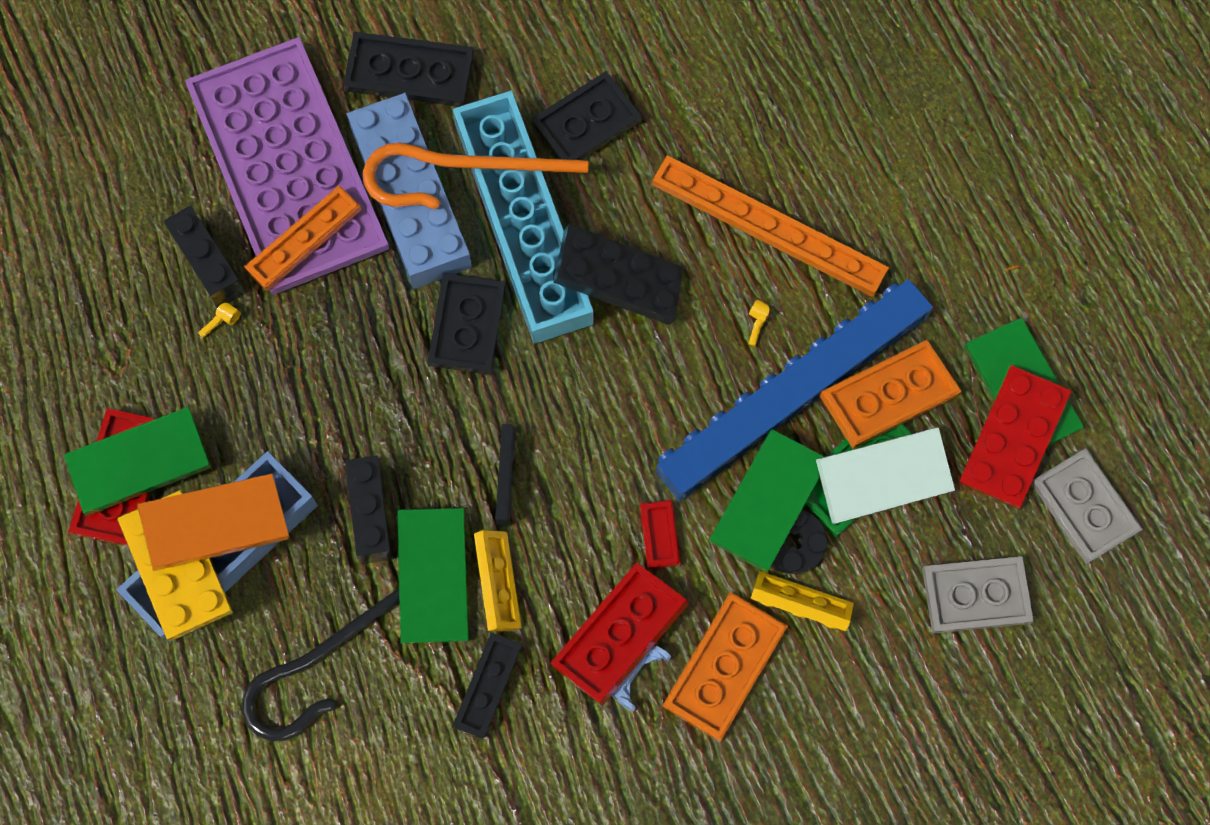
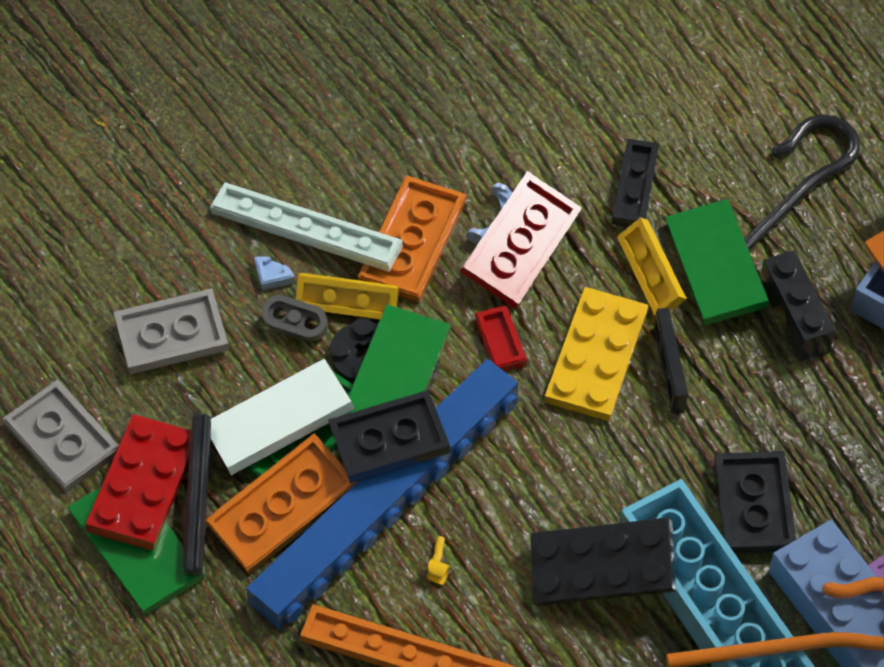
camera: 170 degrees right, 15 degrees down
none -> black axle [183,414,211,576]
none -> light aqua tile [210,182,403,272]
none -> light blue tile [254,256,295,291]
none -> dark grey plate [262,295,328,341]
none -> black plate [328,390,451,484]
none -> yellow plate [544,287,649,422]

